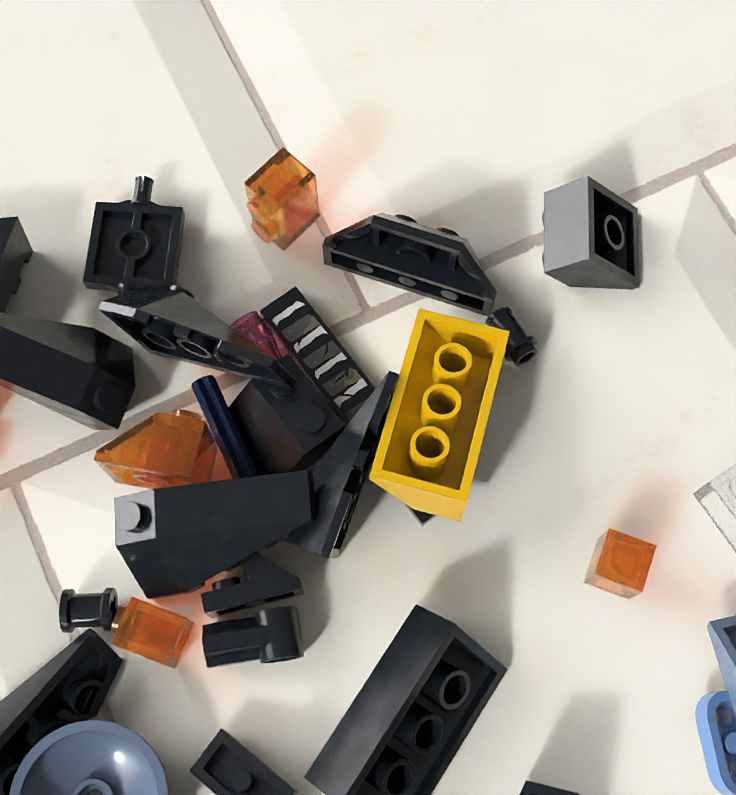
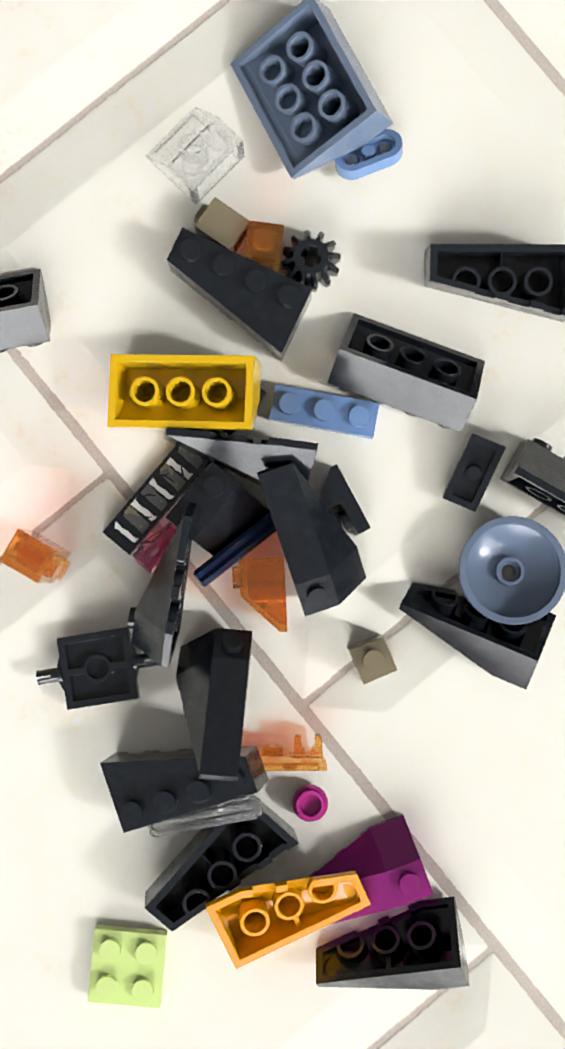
camera: 105 degrees left, 15 degrees up
black bush [59,587,119,633] -> none
clear orange brick [111,597,194,669] -> none
black piece [202,606,304,669] -> none
black wedge [322,212,497,317] -> none
black pin [485,306,538,366] -> none
none -> black wedge [167,227,312,362]
none -> dark tan brick [194,197,251,252]
none -> medium blue plate [269,384,379,439]
none -> black gear [281,230,341,292]
none -> dark tan brick [347,634,397,684]

